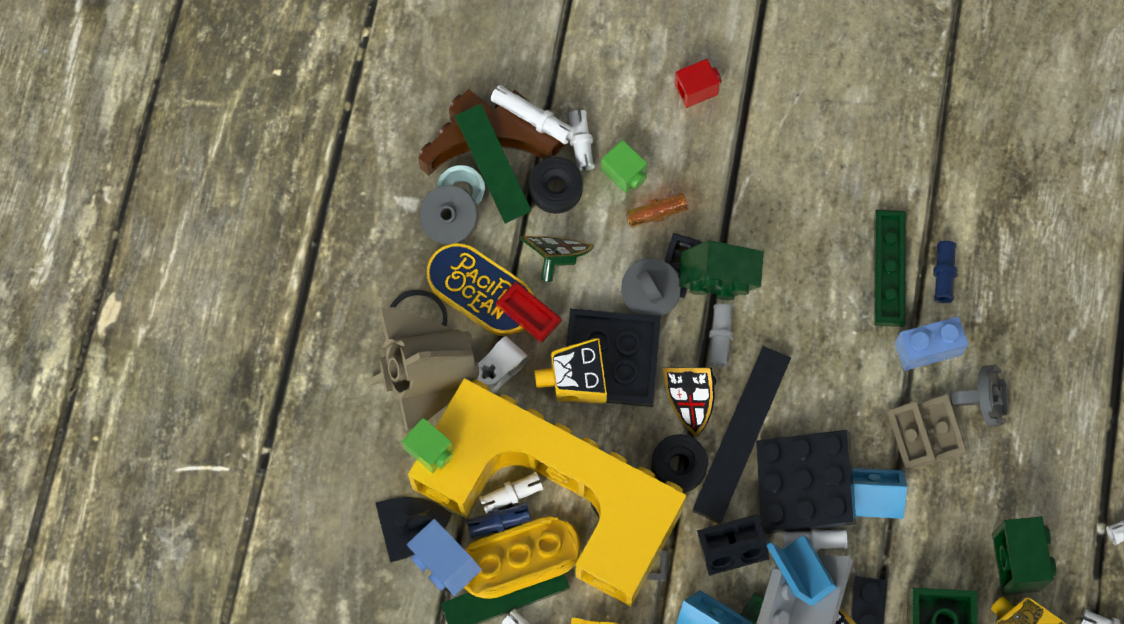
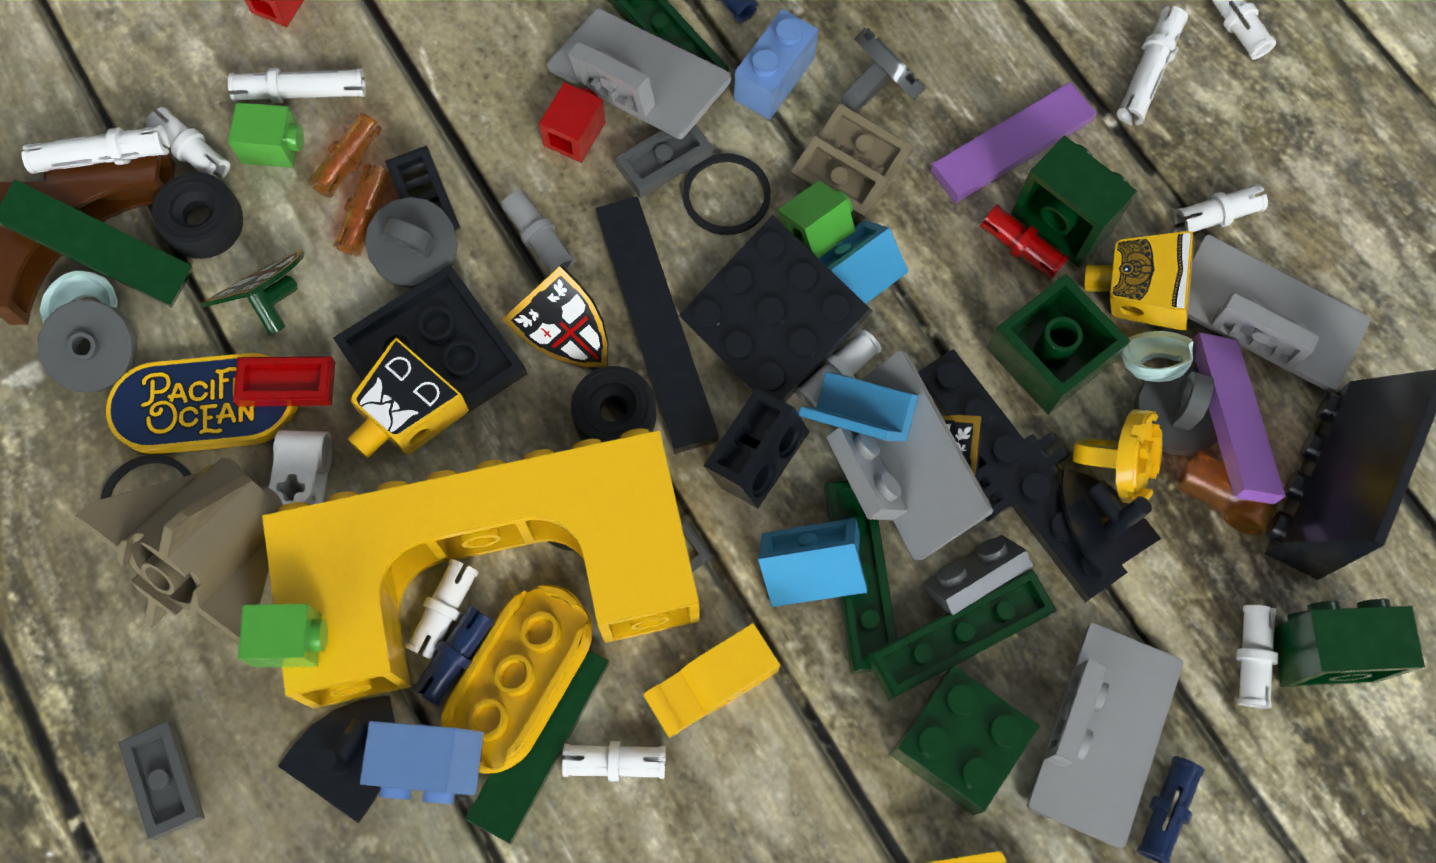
camera: 45 degrees left, 0 degrees up
dark green brick [679,240,764,300] -> none
none -> dark grey plate [118,721,205,840]
none -> white pin [228,68,366,104]
none -> clear orange pin [333,164,391,257]
none -> red brick [539,82,606,163]
none -> light grey bracket [547,9,732,139]
none -> dark grey plate [615,124,713,198]
none -> black piece [683,154,771,235]
none -> bright green brick [778,180,856,259]
none -> medium lavender tile [930,82,1097,204]
none -> red pin [979,204,1069,280]

